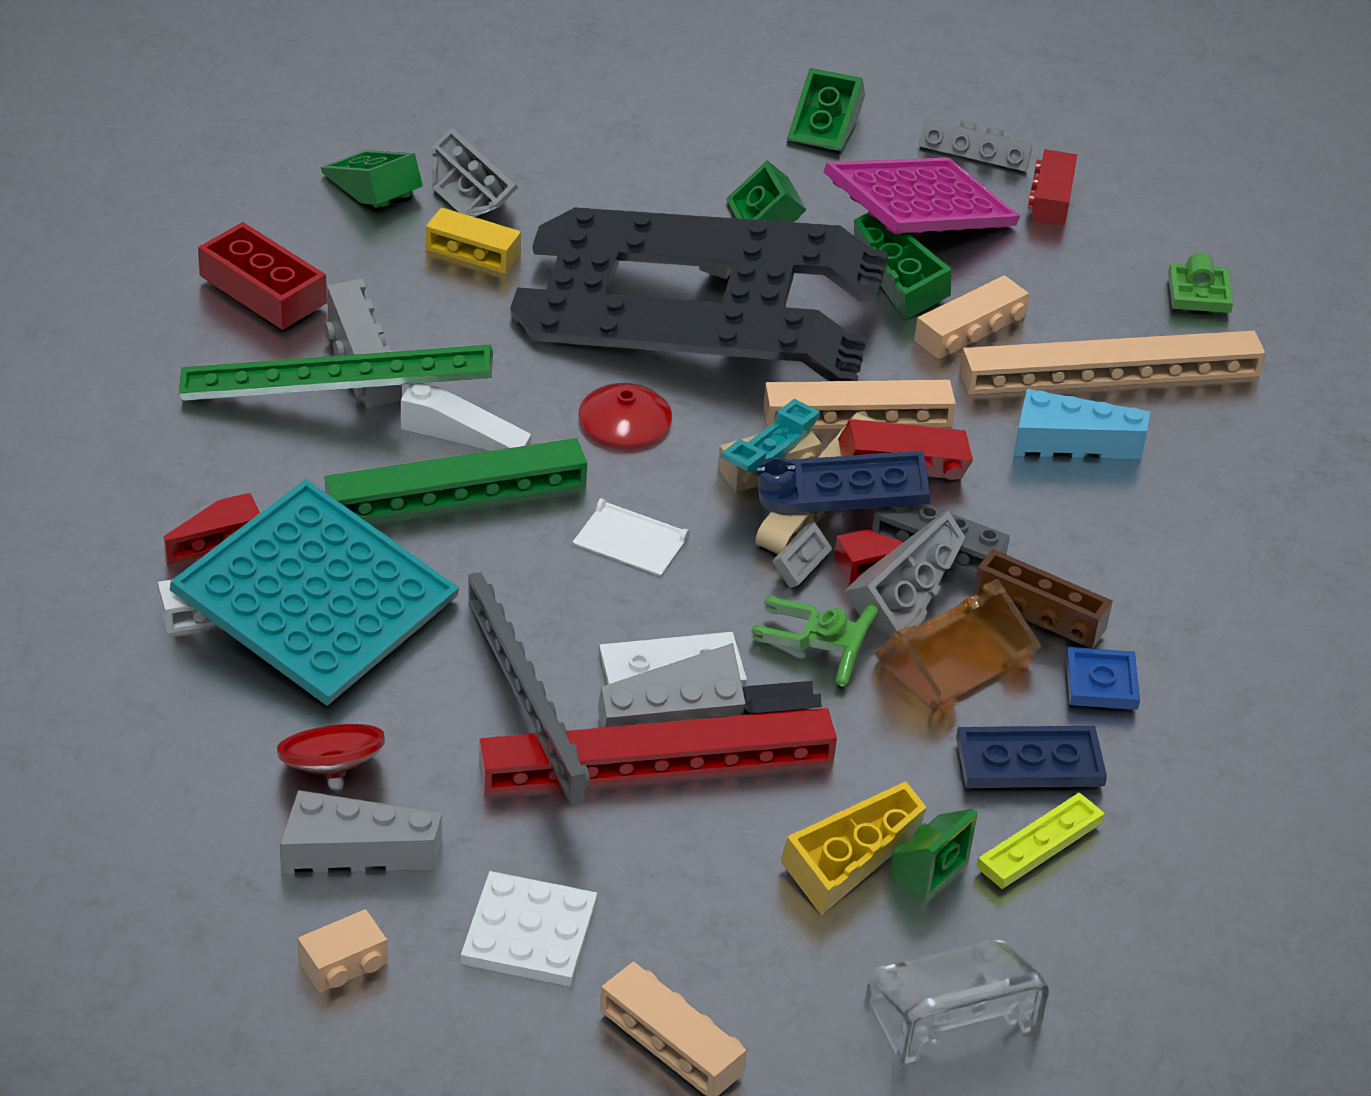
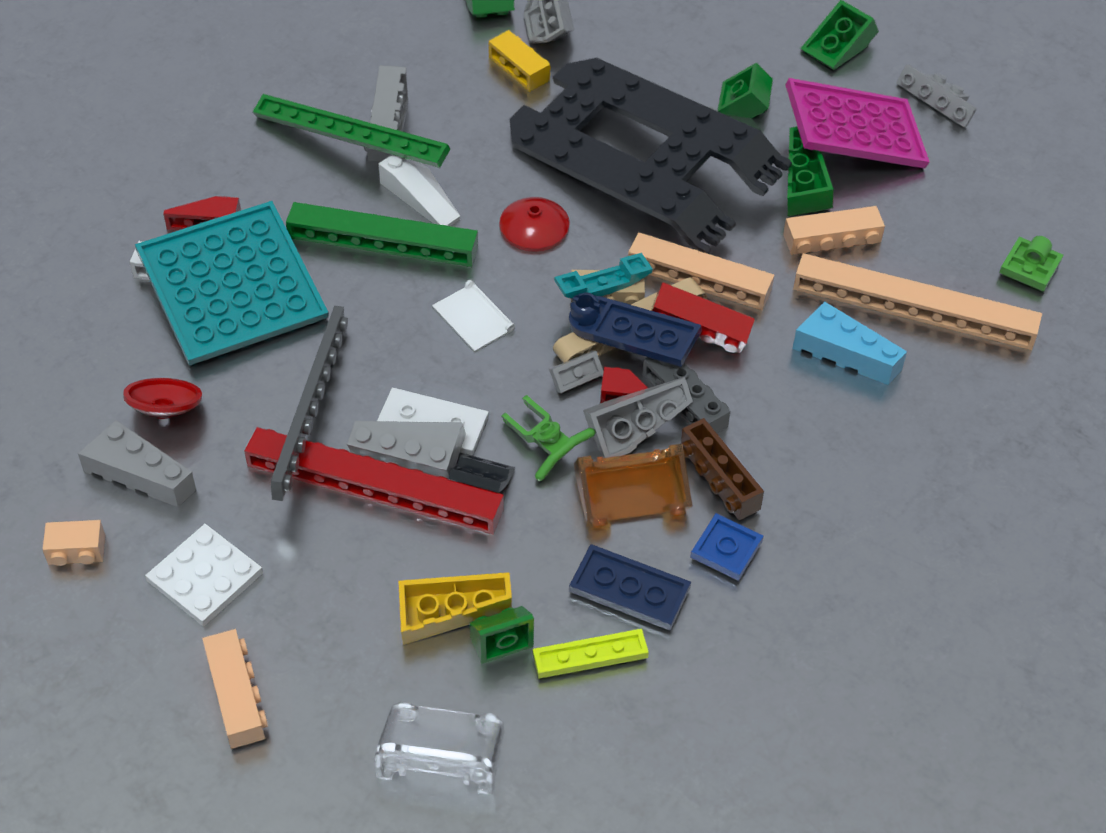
camera: 30 degrees right, 10 degrees up
red brick [198,222,327,330] -> none
red brick [1028,149,1078,226] -> none

